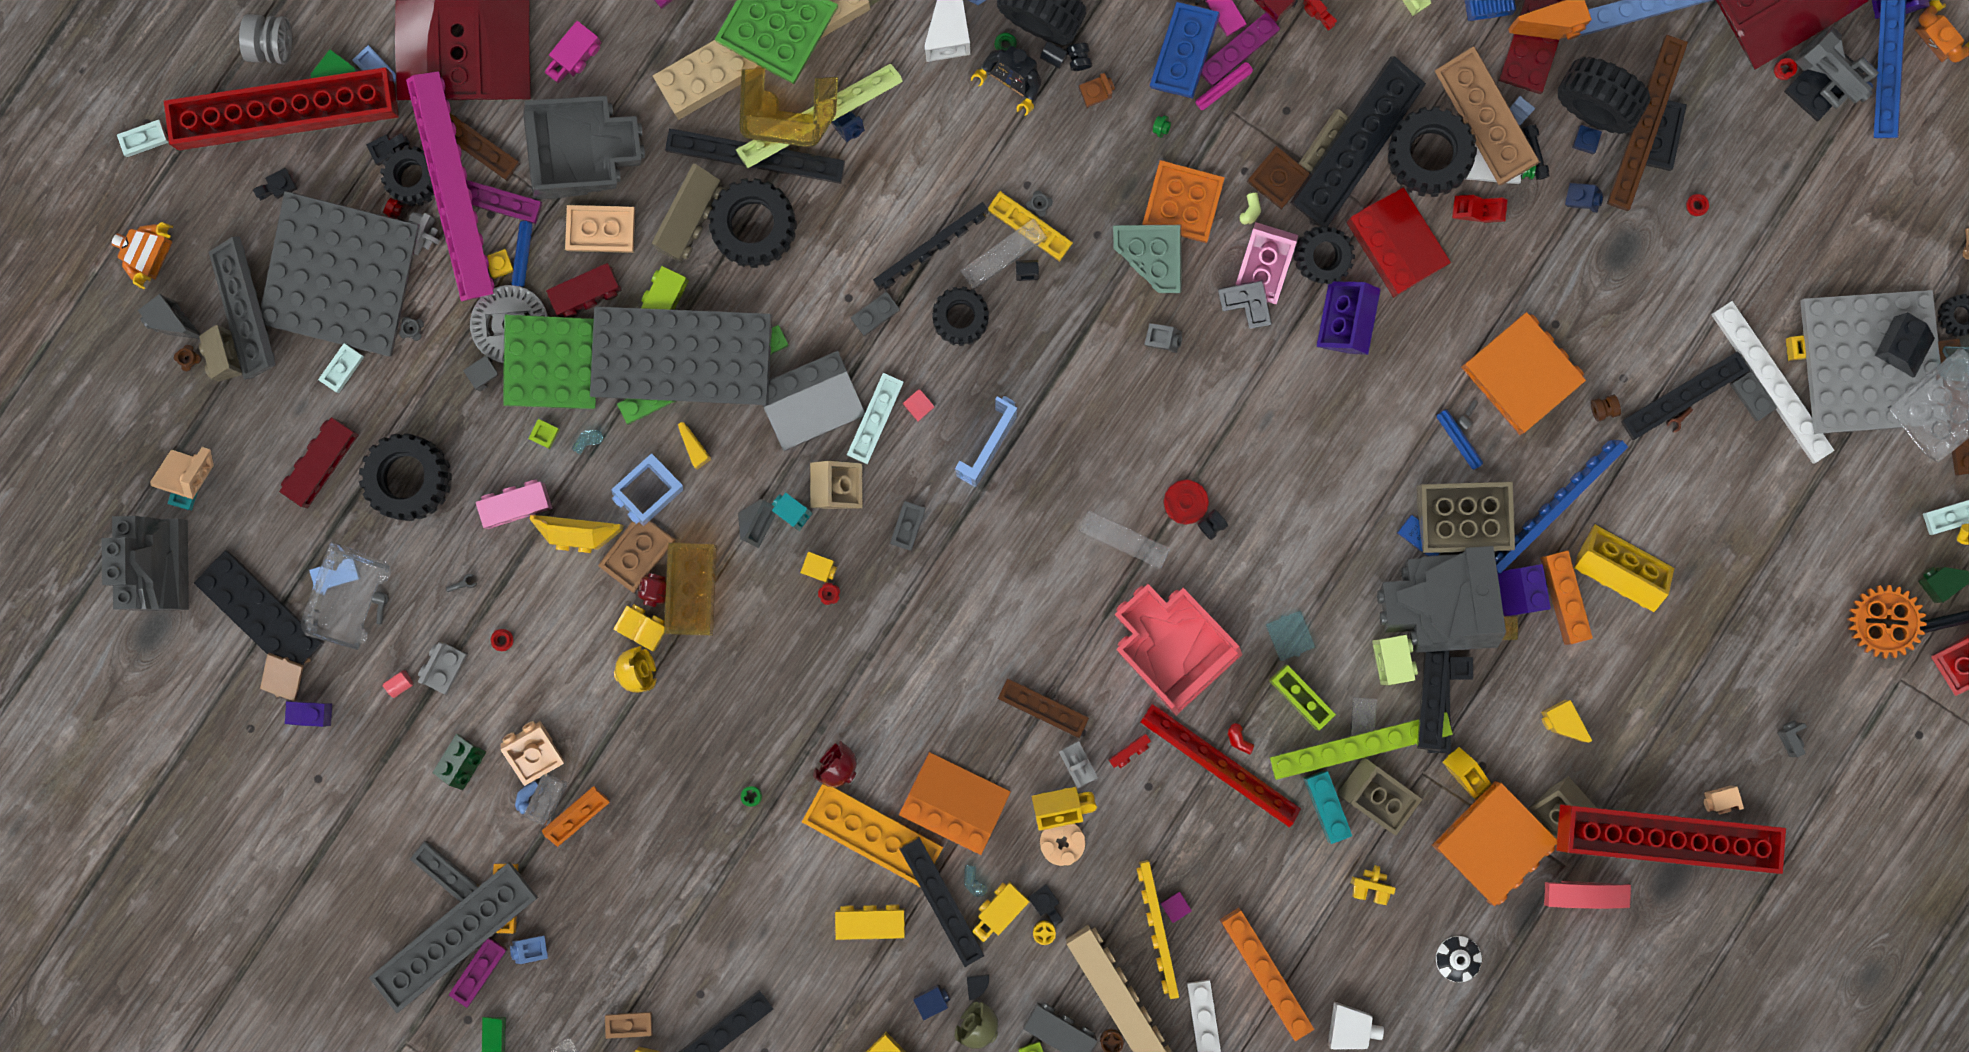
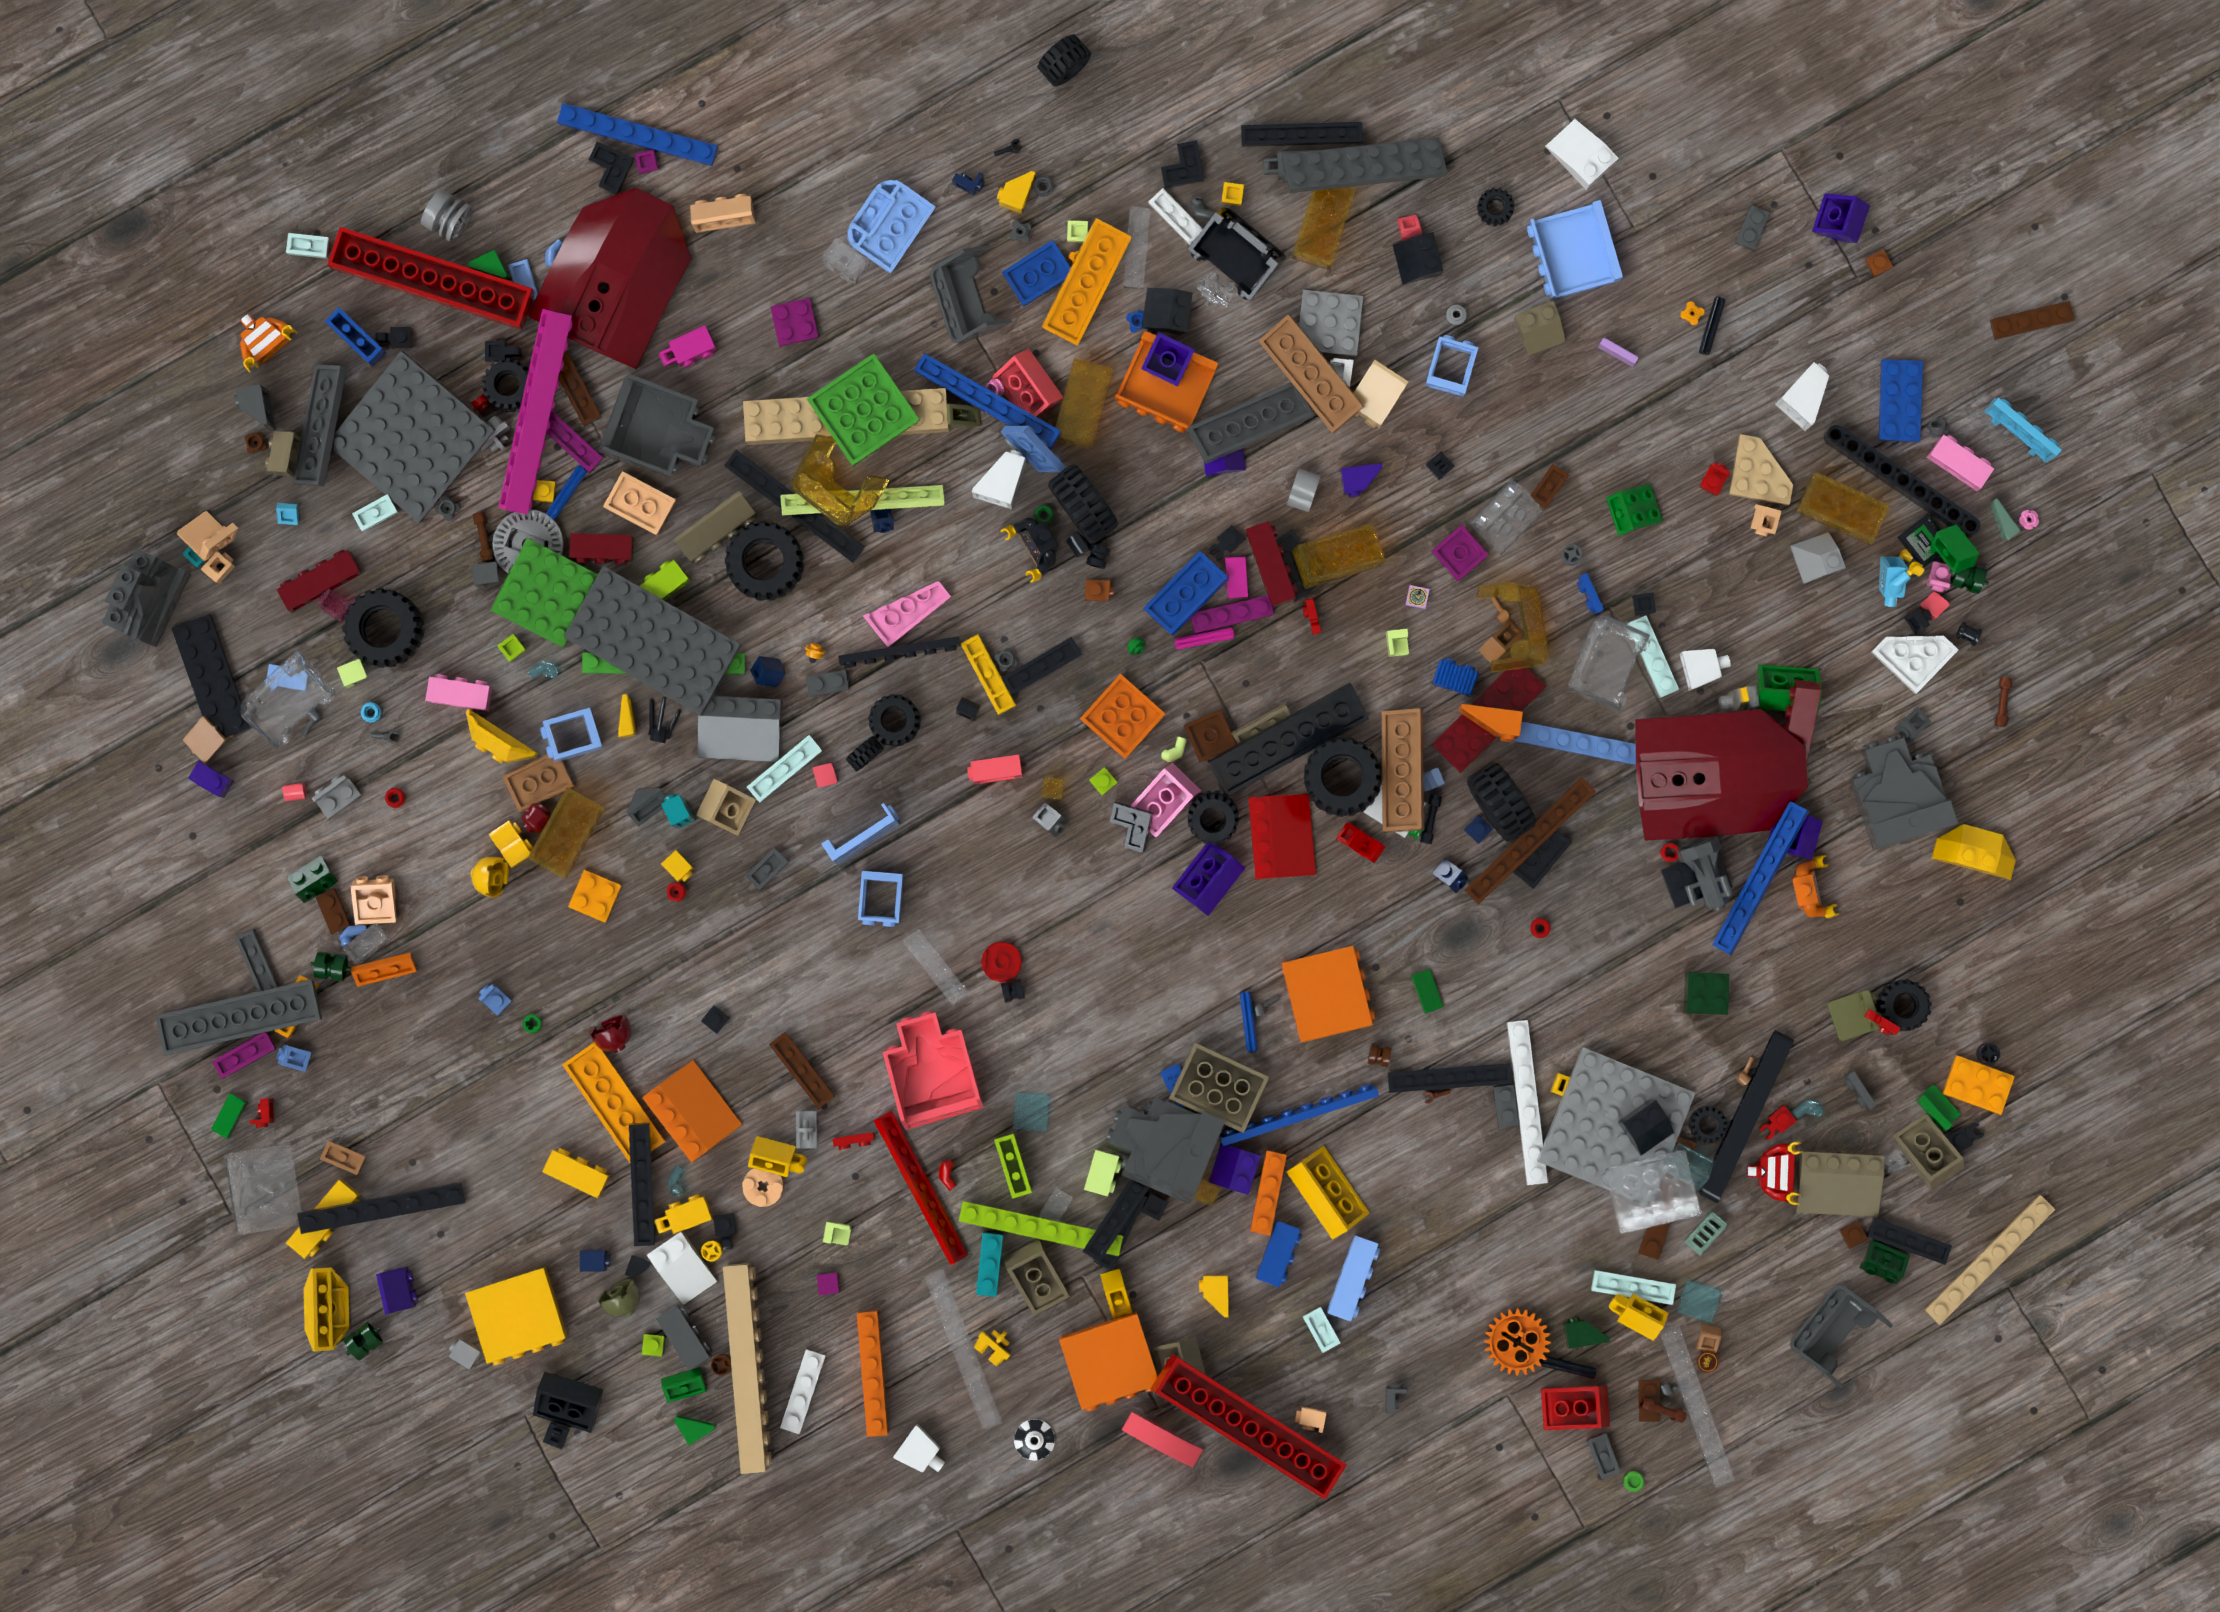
camera: 25 degrees right, 0 degrees up
clear plate [960,218,1047,290] -> none
sand green plate [1113,225,1182,293] -> none
yellow plate [1136,860,1179,999] -> none
none -> light nougat brick [201,551,235,585]
none -> red bracket [249,1098,274,1128]
none -> medium azure plate [276,503,300,525]
none -> dark green wheel [310,952,351,981]
none -> reddish brown plate [316,889,351,934]
none -> clear pink bracket [317,589,350,623]
none -> blue brick [325,307,387,367]
none -> yellowish green panel [337,659,367,688]
none -> medium azure plate [361,702,382,723]
none -> reddish brown bar [473,512,494,562]
none -> medium blue bracket [478,984,512,1016]
none -> medium blue arm [545,239,562,267]
none -> light orange plate [568,870,622,923]
none -> white slope [647,1231,718,1305]
none -> black plant [648,697,681,743]
none -> black plate [701,1005,730,1034]
none -> dark blue panel [750,656,786,687]
none -> light orange plate [805,643,826,659]
none -> yellowish green panel [823,1221,852,1245]
none -> black tyre [846,736,884,772]
none -> light blue window [858,871,904,927]
none -> bright pink wing [863,581,952,648]
none -> clear plate [924,1269,1003,1430]
none -> coral window [967,755,1023,784]
none -> black plate [1002,637,1082,696]
none -> clear yellow plate [1041,777,1064,800]
none -> lime plate [1089,767,1118,796]
none -> blue brick [1255,1220,1303,1287]
none -> light aqua plate [1302,1307,1340,1353]
none -> light blue brick [1327,1235,1380,1322]
none -> green slope [1411,969,1443,1014]
none -> dark green brick [1684,972,1729,1015]

